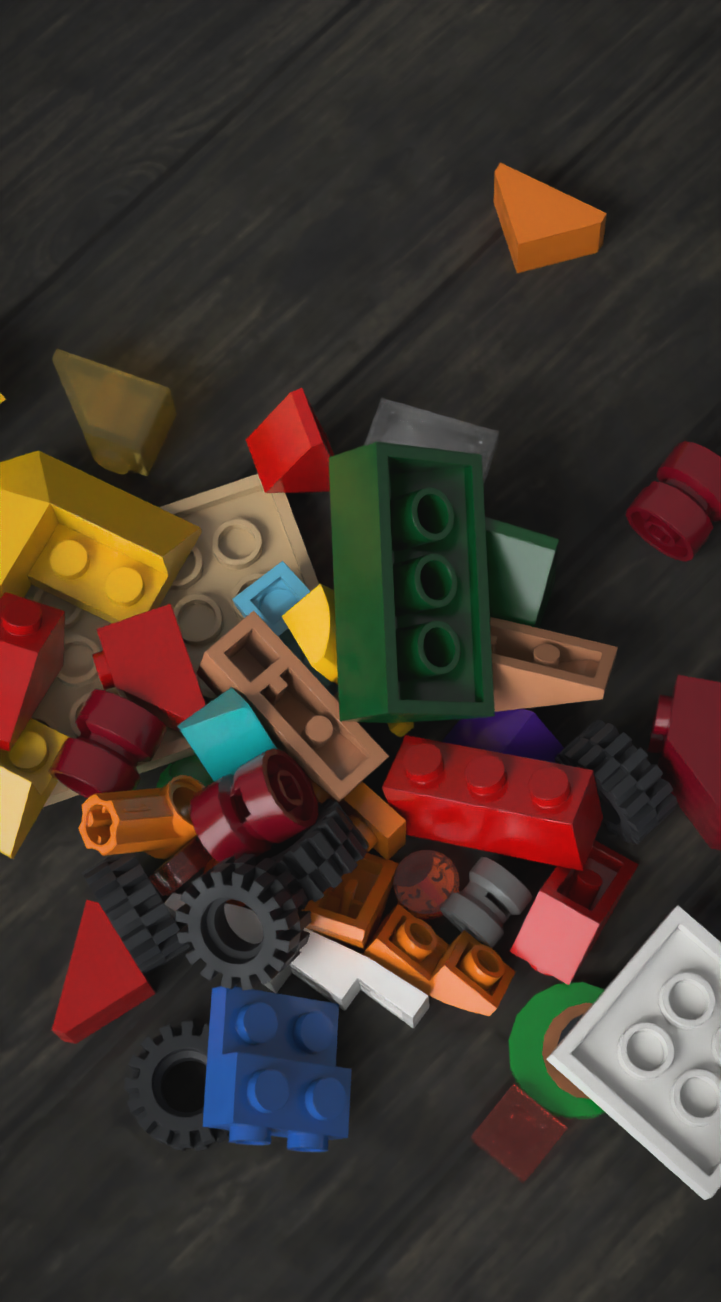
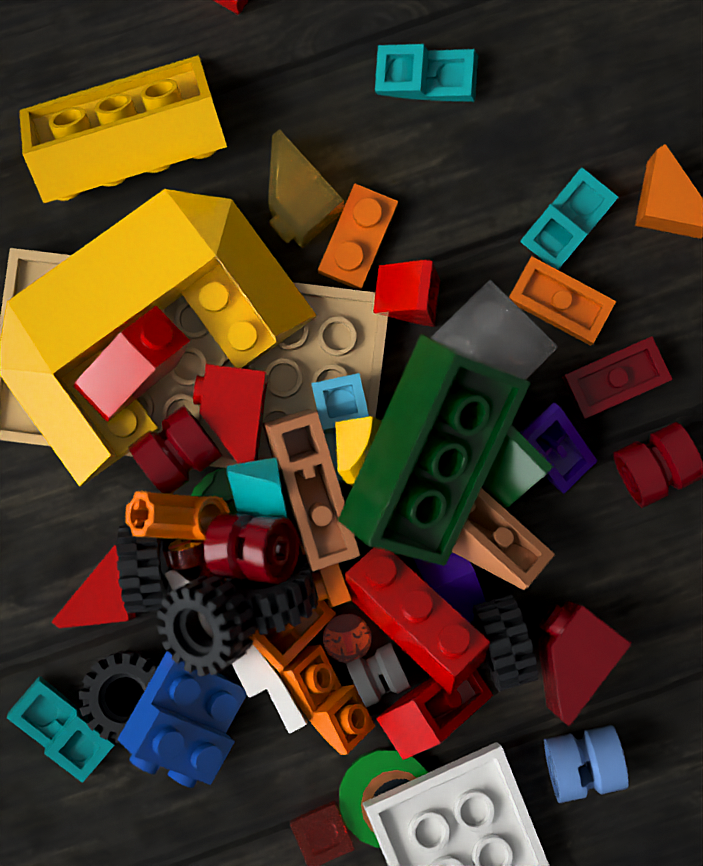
camera: 20 degrees right, 15 degrees up
none -> teal slope [7,676,115,783]
none -> orange plate [318,183,398,291]
none -> teal slope [375,44,478,101]
none -> orange plate [507,256,616,346]
none -> teal slope [520,167,618,270]
none -> dark purple slope [520,403,597,494]
none -> dark red plate [562,336,673,420]

